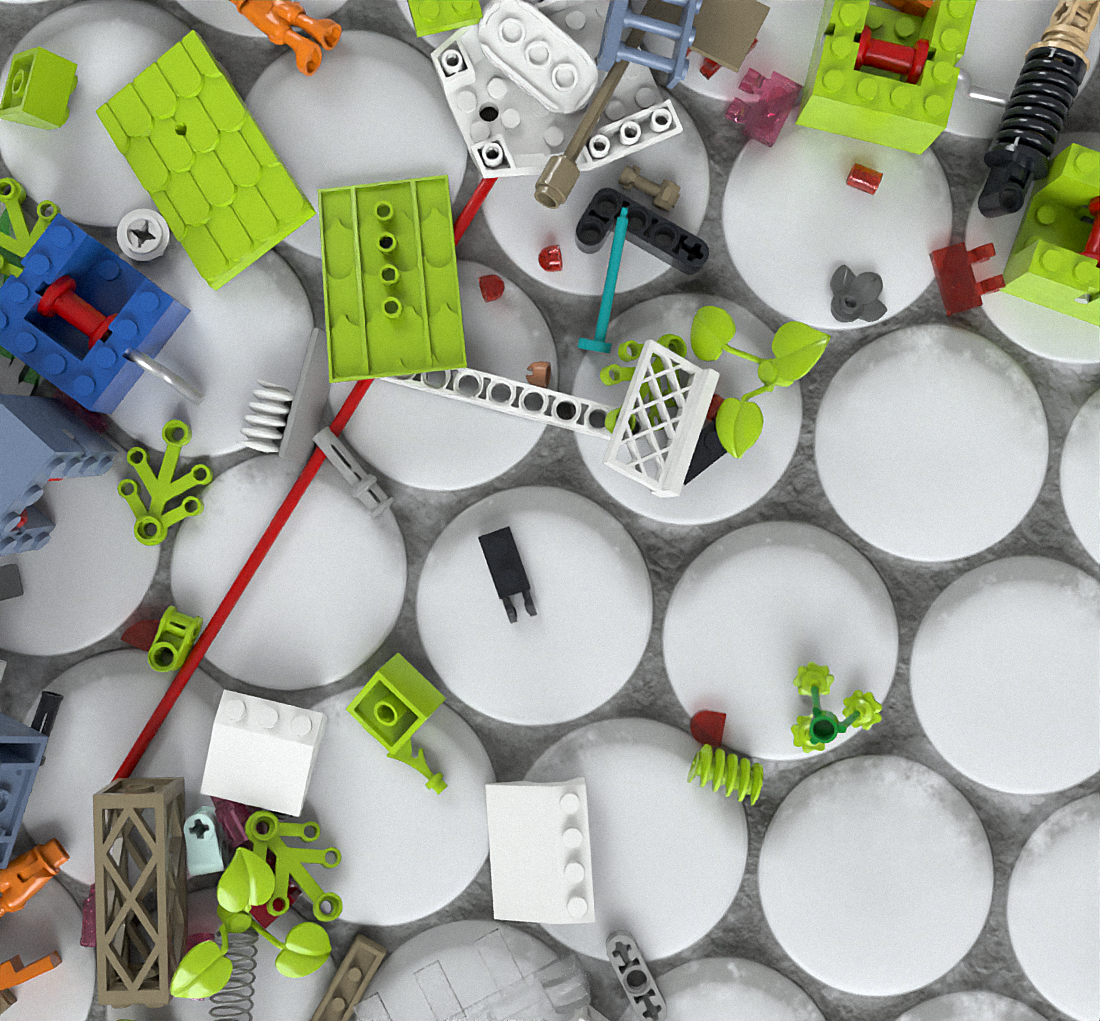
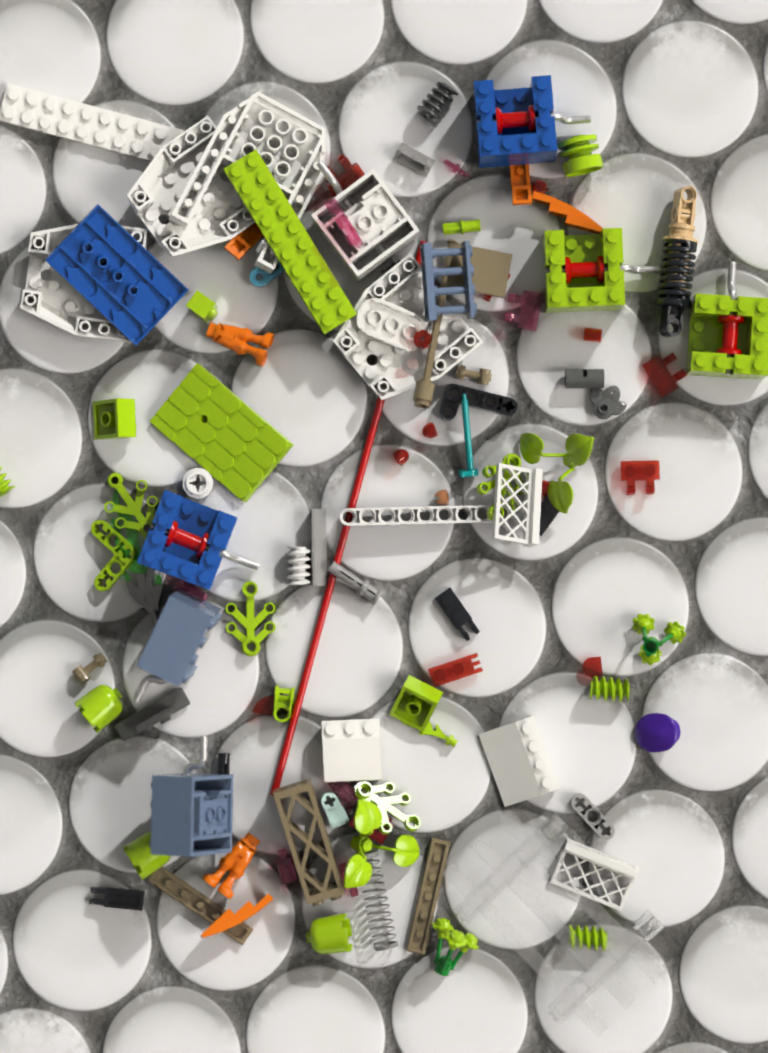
camera: 10 degrees left, 0 degrees up
lime piece [317,174,468,383] -> none
none -> clear red plate [413,330,432,349]
none -> clear red hinge [428,653,483,687]
none -> dark grey pin [565,369,604,388]
none -> clear red plate [620,460,660,495]
none -> dark purple piece [635,713,681,753]

